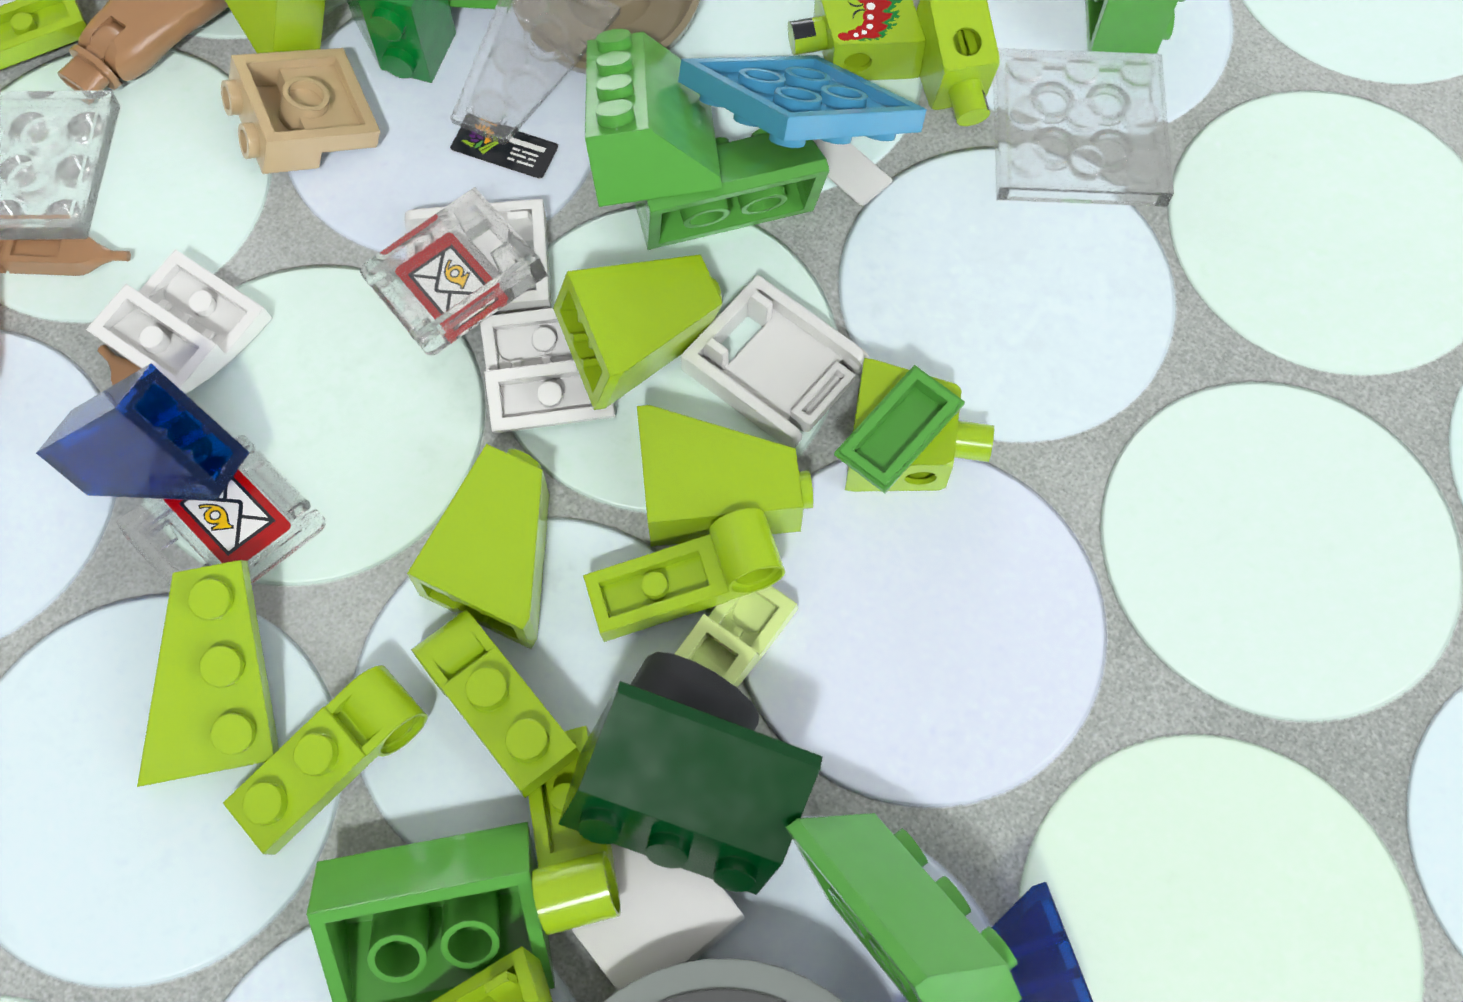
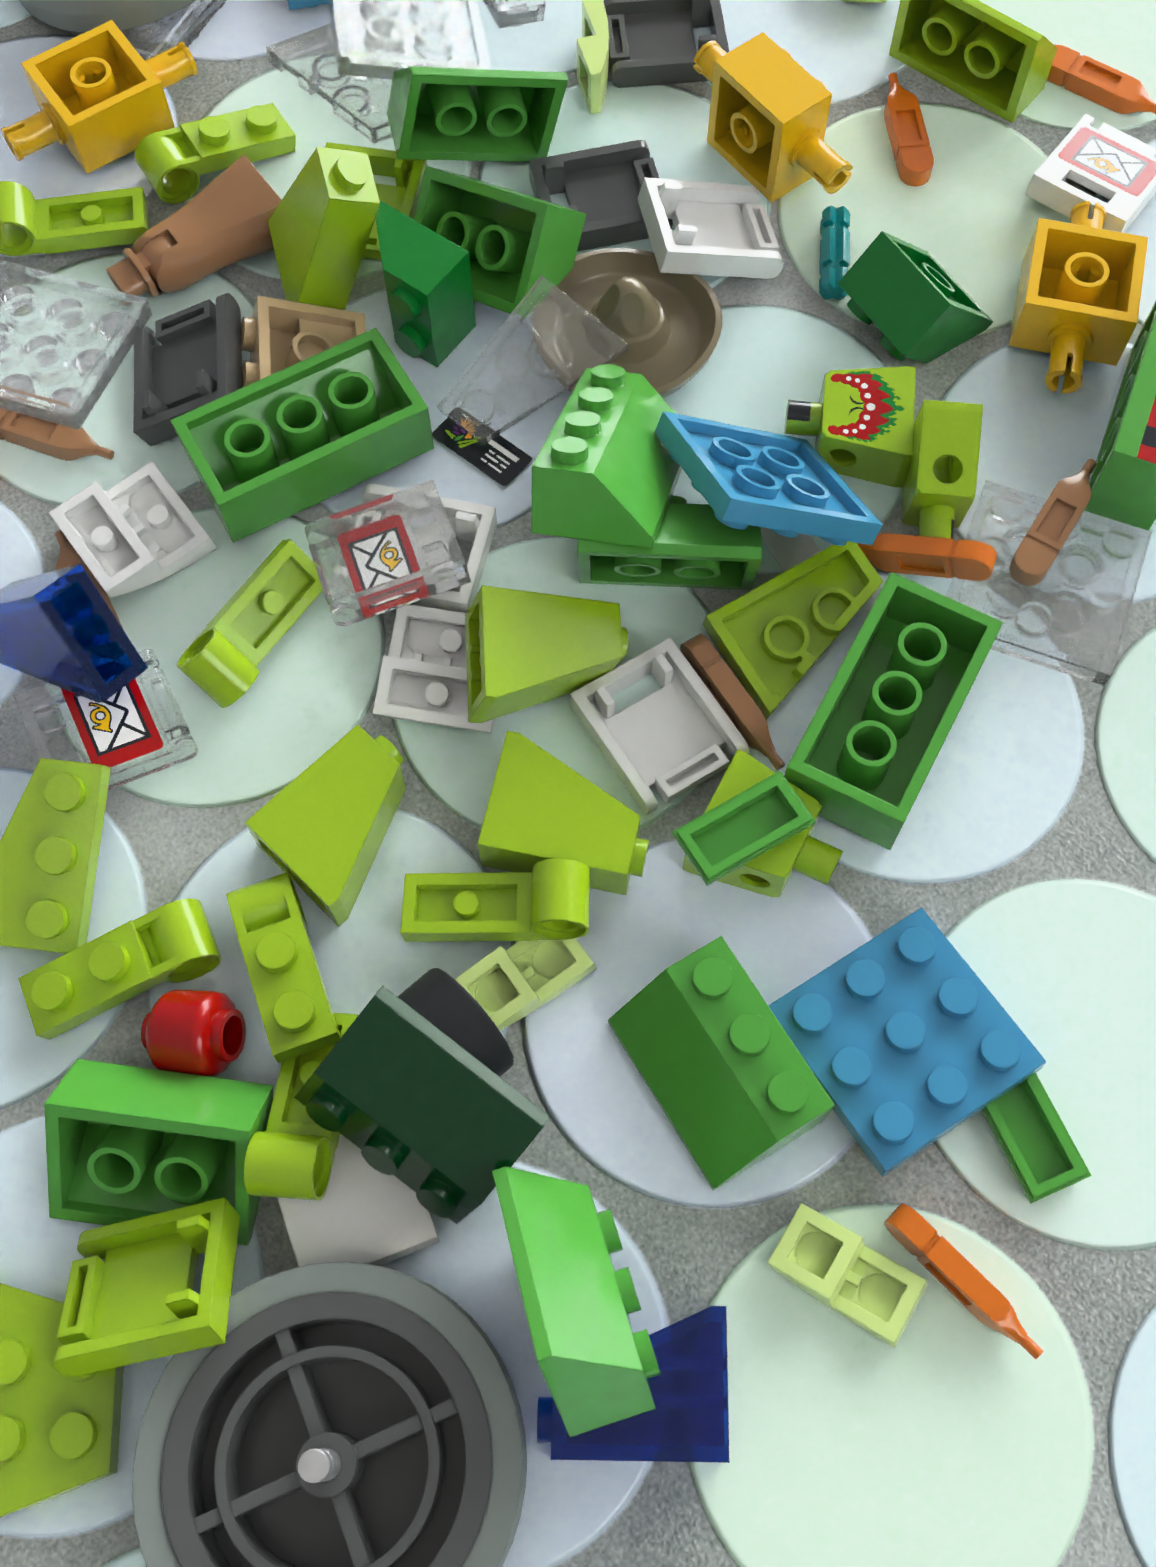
camera: 20 degrees right, 0 degrees up
none -> dark grey container [133,293,243,446]
none -> red head [141,989,246,1077]
none -> bright green slope [170,328,434,543]
none -> lime plate [177,539,331,708]
none -> bright green slope [608,936,835,1191]
none -> medium nougat piece [680,634,785,771]
none -> lime wing [702,541,883,720]
none -> dark azure plate [768,907,1047,1177]
none -> yellowish green slope [768,1203,927,1348]
none -> bright green brick [784,572,1003,850]
none -> orange piece [858,533,997,581]
none -> orange piece [884,1203,1044,1360]
none -> bright green tile [981,1073,1092,1204]
none -> medium nougat piece [1009,459,1097,586]

